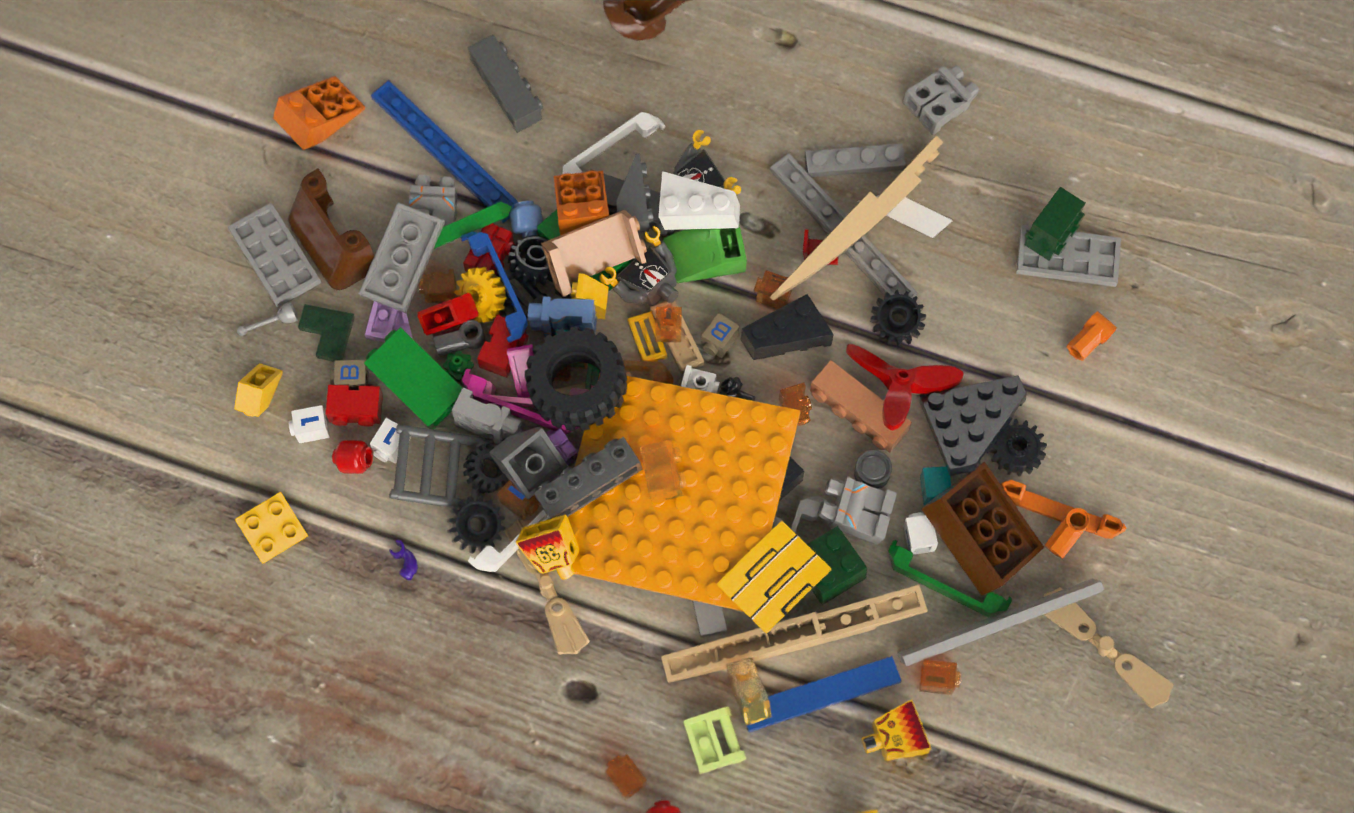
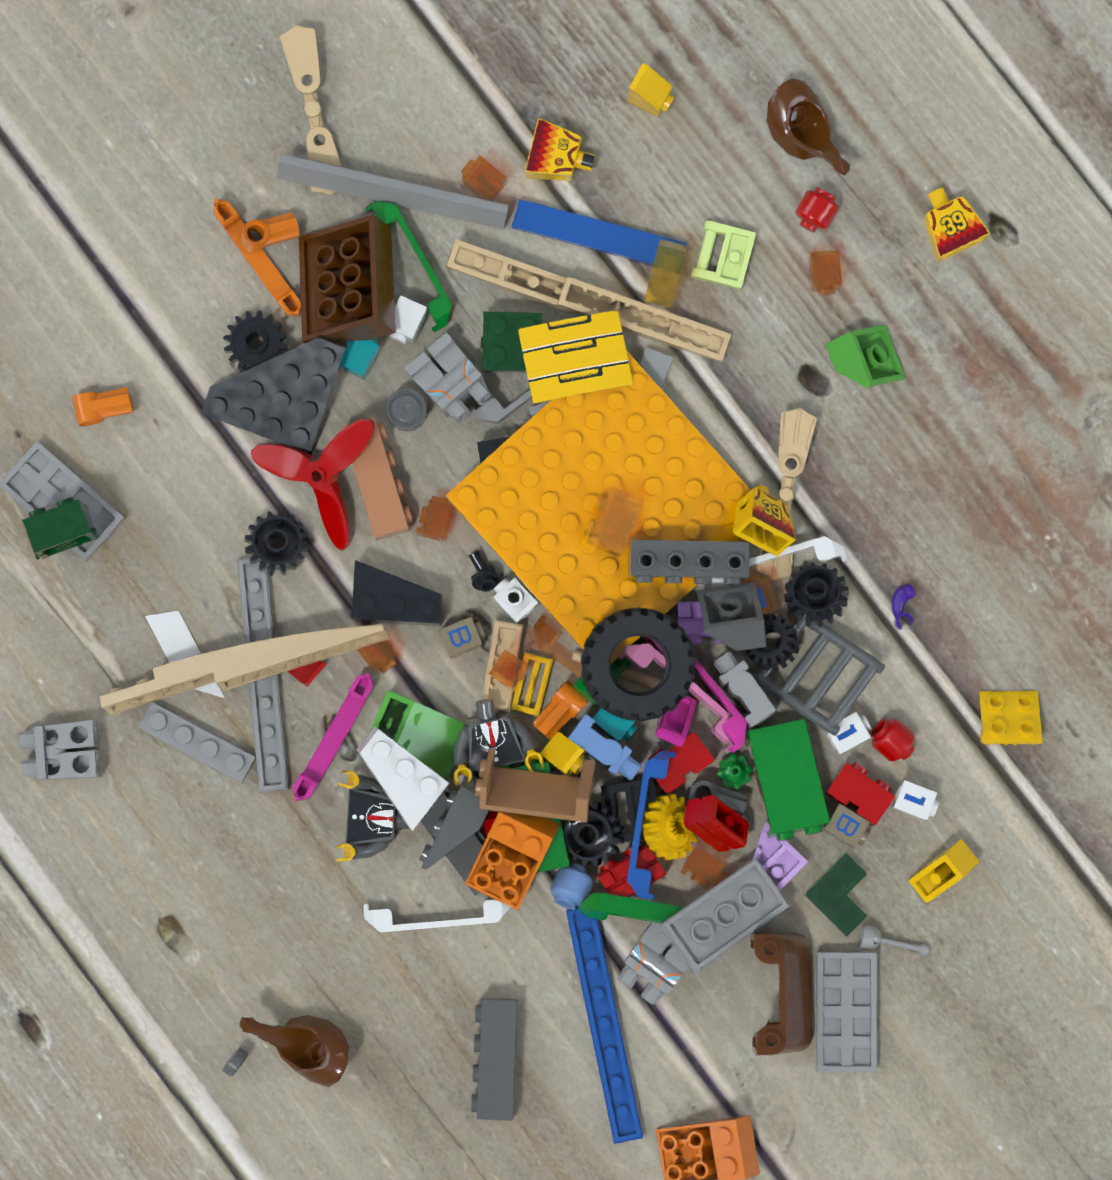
camera: 145 degrees left, 15 degrees up
none -> dark pink piece [293,673,374,802]
none -> orange piece [532,680,588,740]
none -> bright green slope [825,324,906,388]

